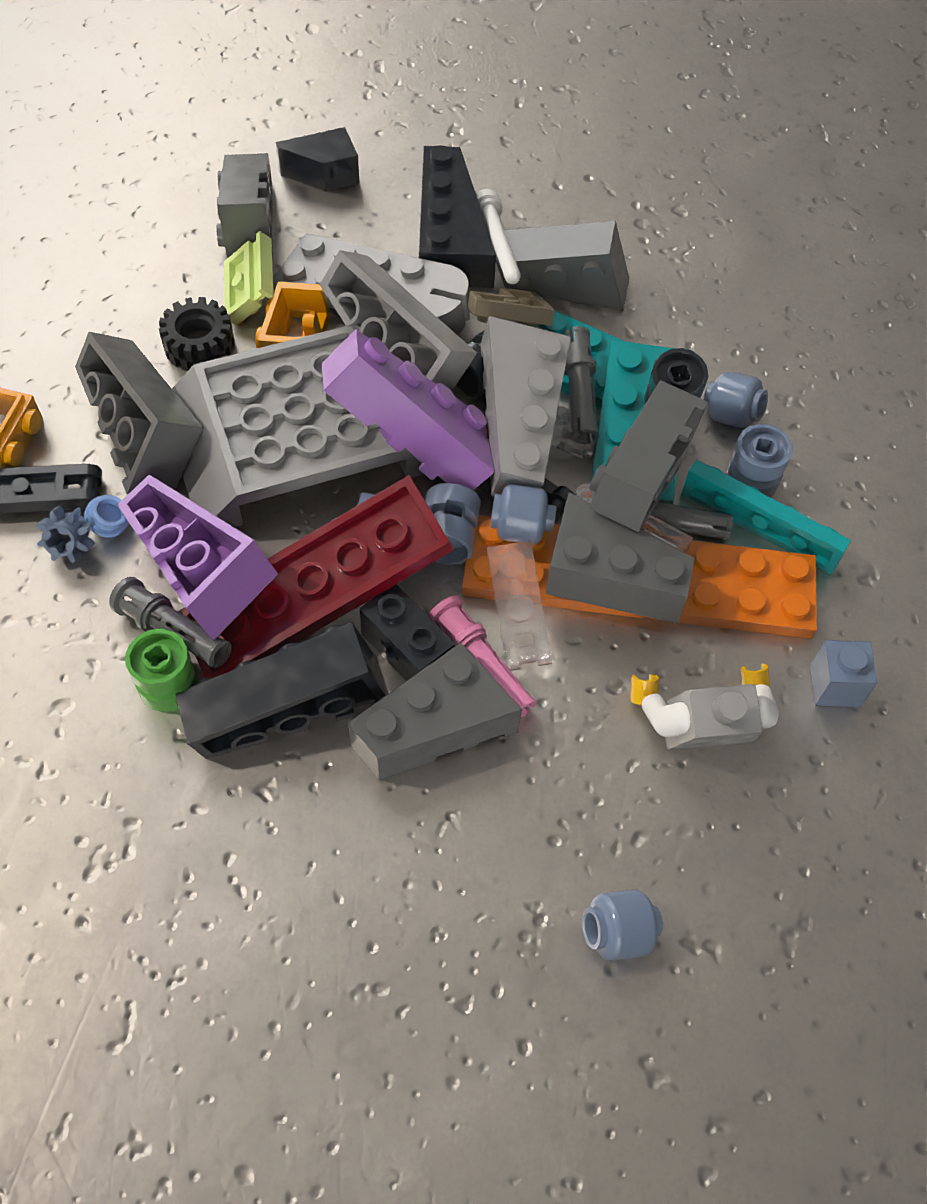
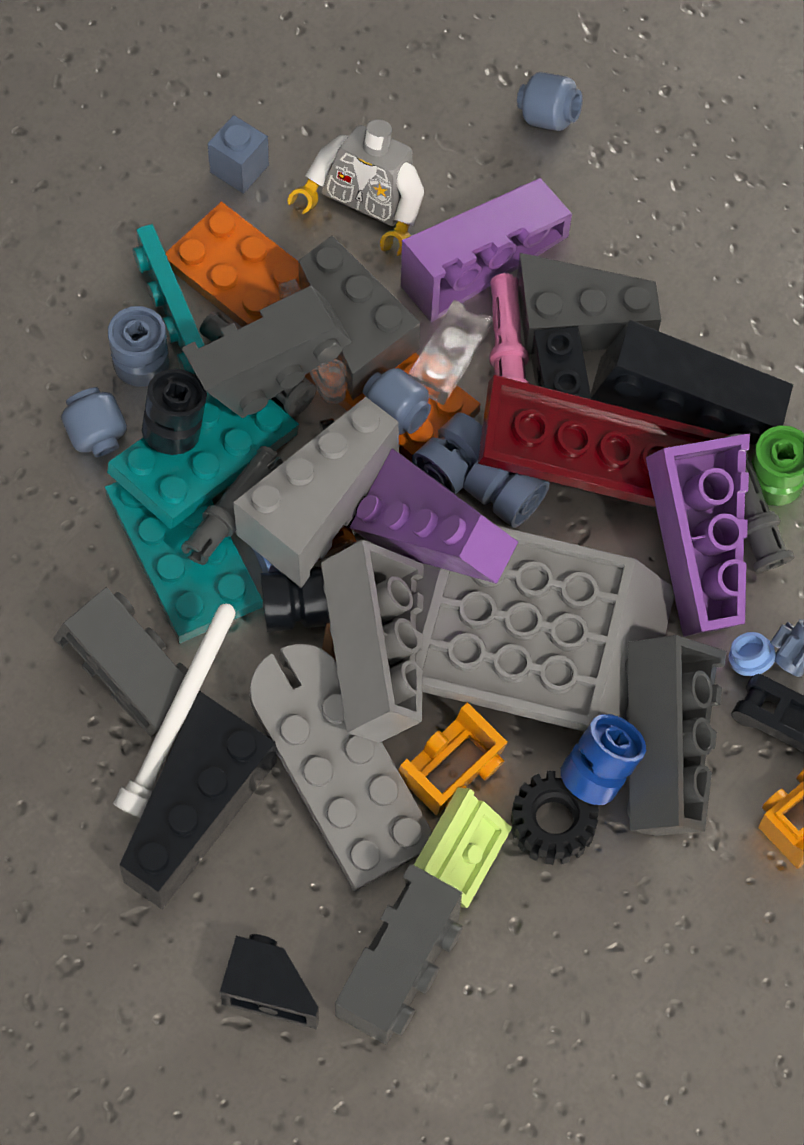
camera: 145 degrees left, 5 degrees up
dark tan plate [467,287,555,328] -> none
none -> medium lavender wedge [401,178,572,323]
none -> blue wheel [560,714,646,805]

